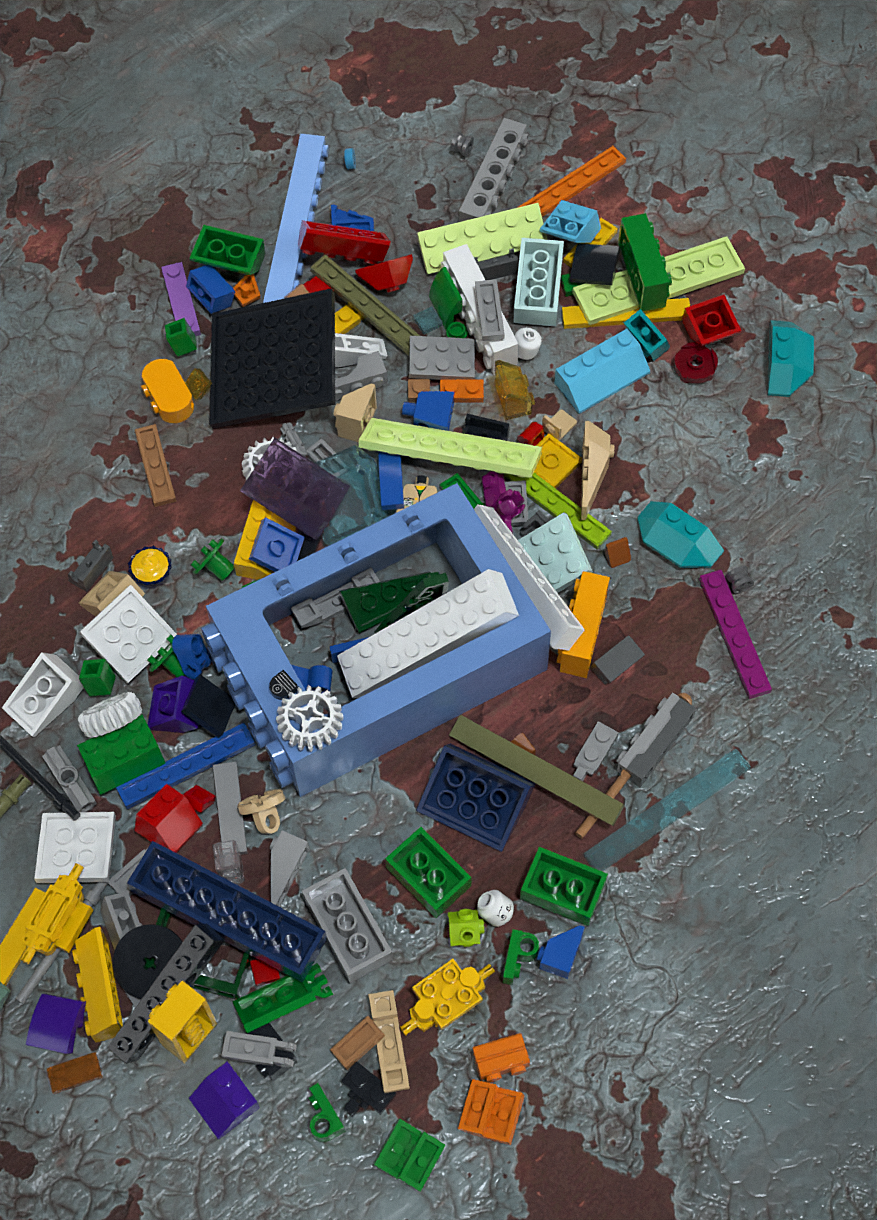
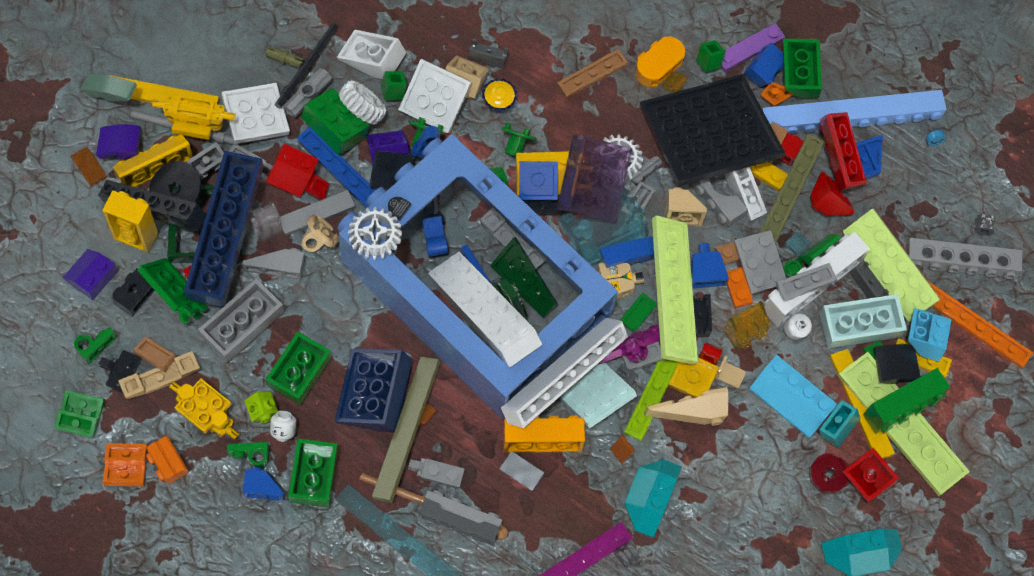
camera: 65 degrees right, 5 degrees up
light grey hinge [221,1031,297,1068] -> none

